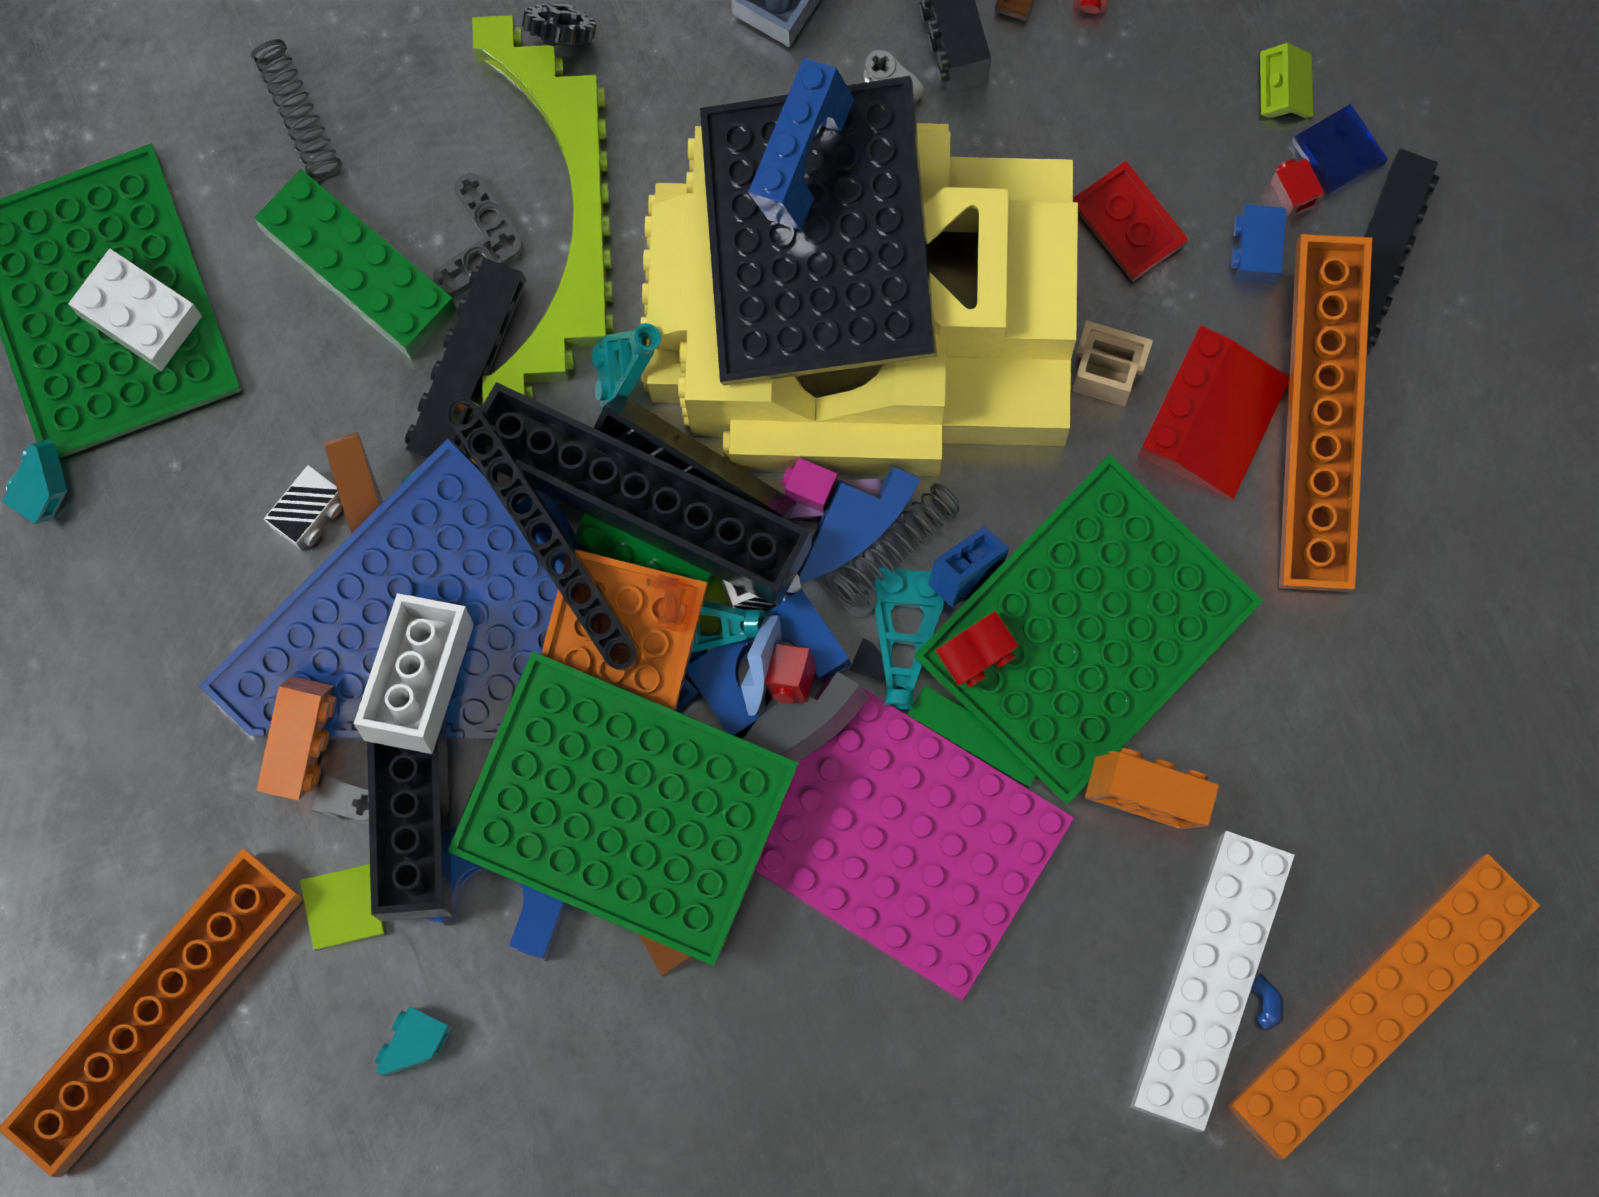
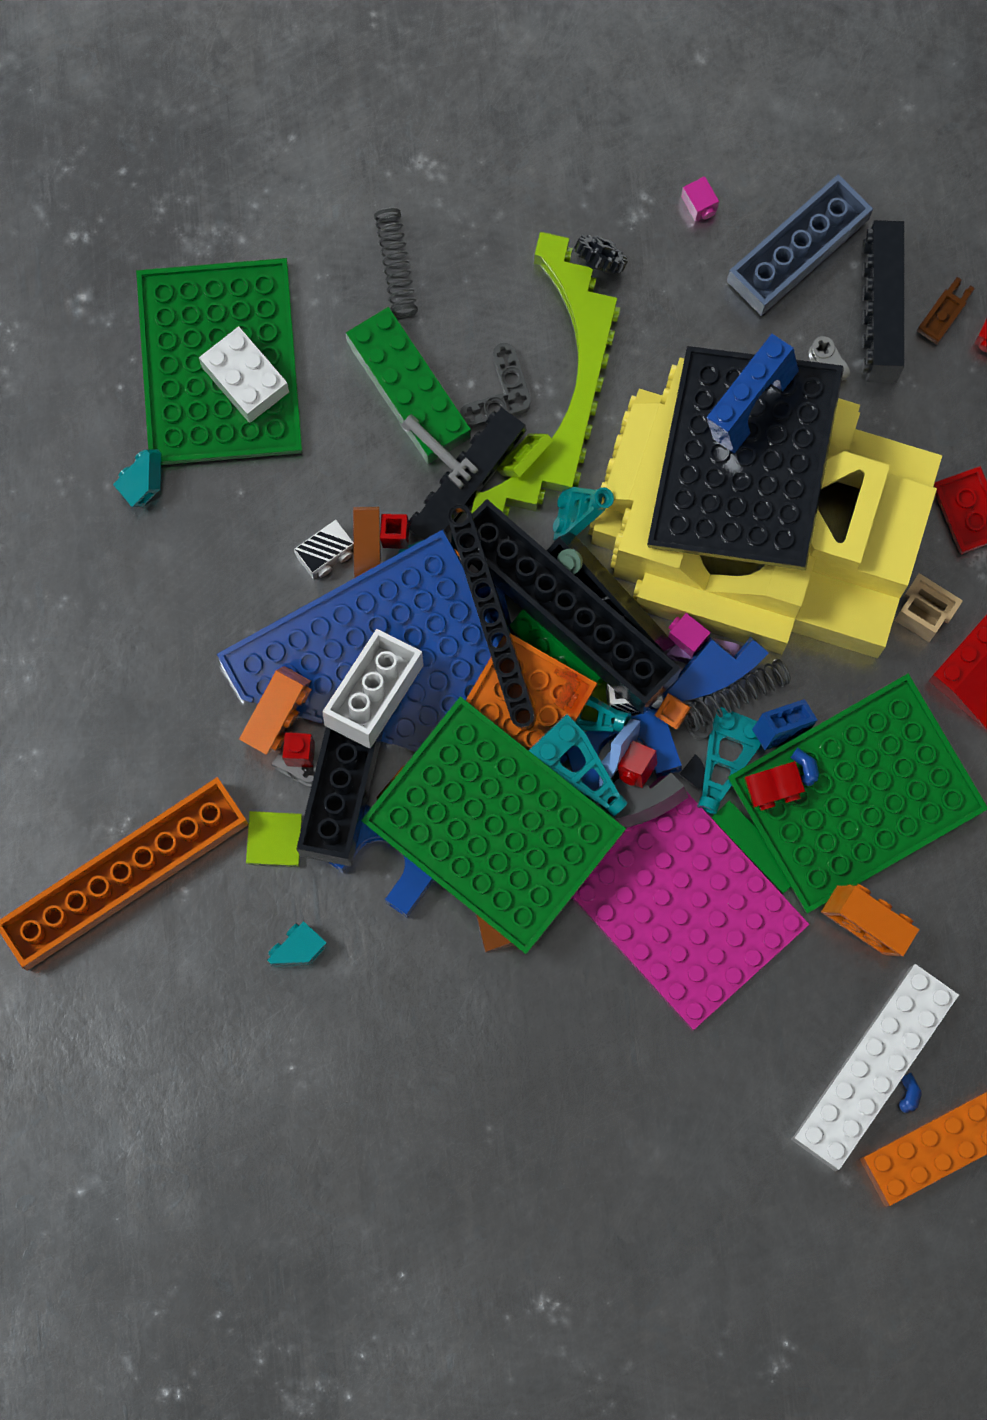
camera: 10 degrees right, 0 degrees up
none -> red brick [282,732,315,768]
none -> red brick [380,514,410,549]
none -> light grey hinge [401,414,478,489]
none -> lime tile [497,433,554,477]
none -> teal plate [528,714,628,817]
none -> sand green plate [557,549,583,574]
none -> orange tile [654,693,692,729]
none -> blue arm [790,747,819,786]

